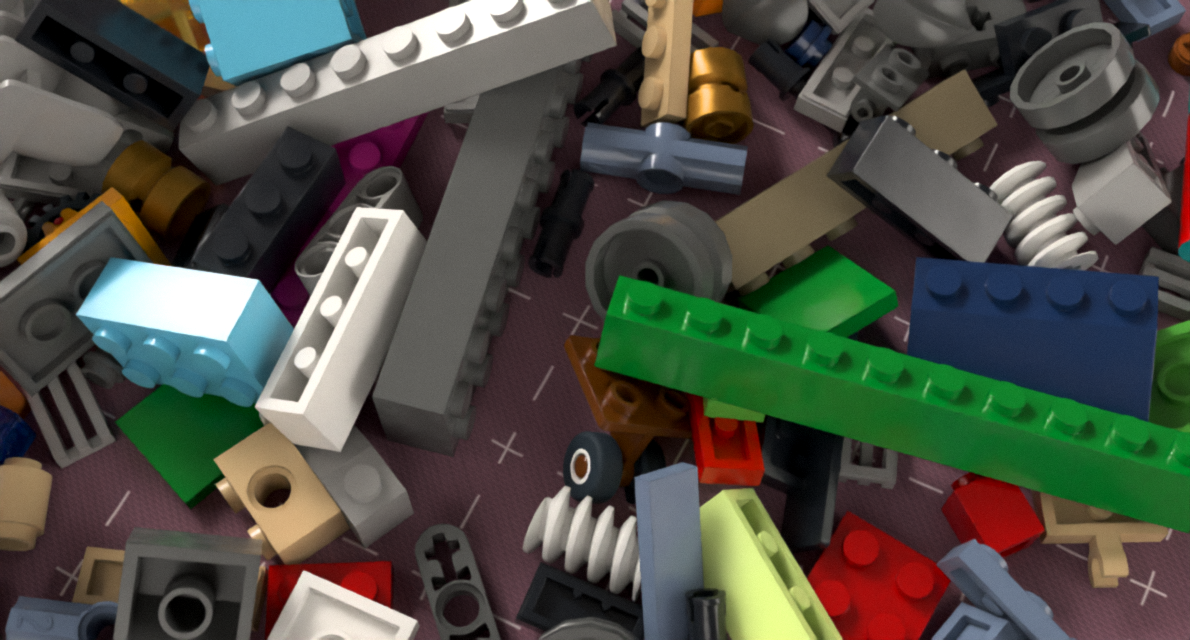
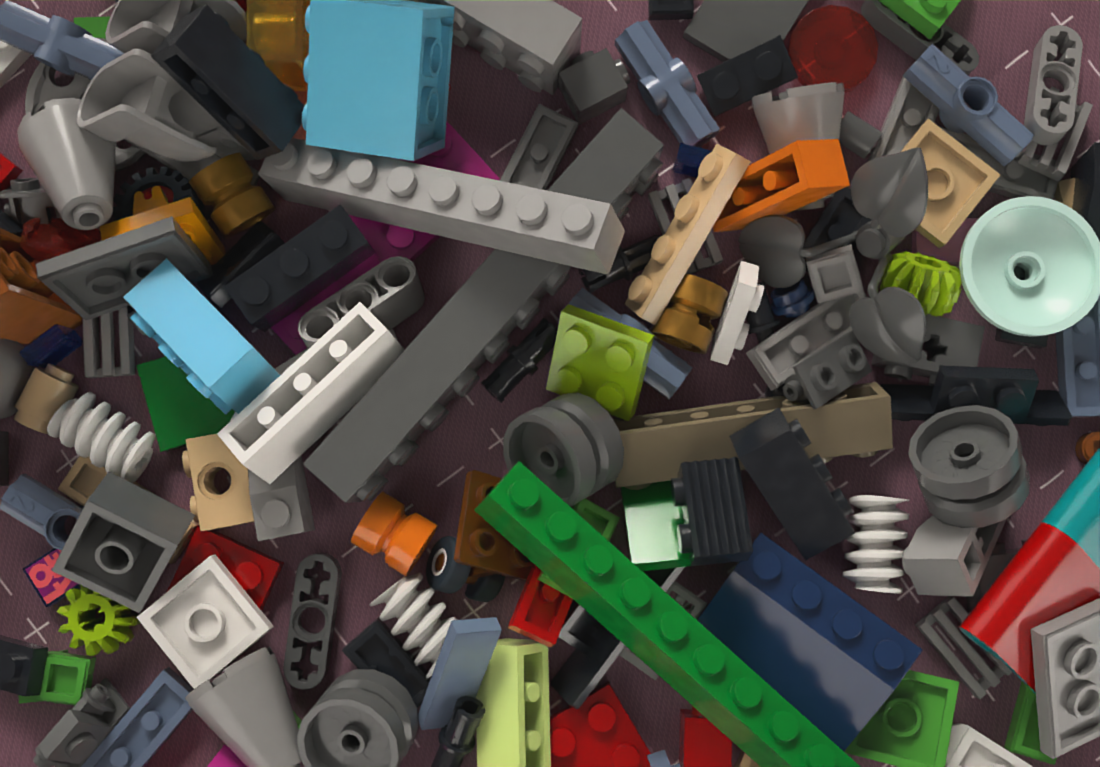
camera: 30 degrees right, 20 degrees up
none -> white piece [47,392,156,483]
none -> orange wheel [351,491,438,577]
none -> lime plate [546,304,654,421]
none -> black brick [671,457,753,566]
none -> white plate [710,261,764,365]

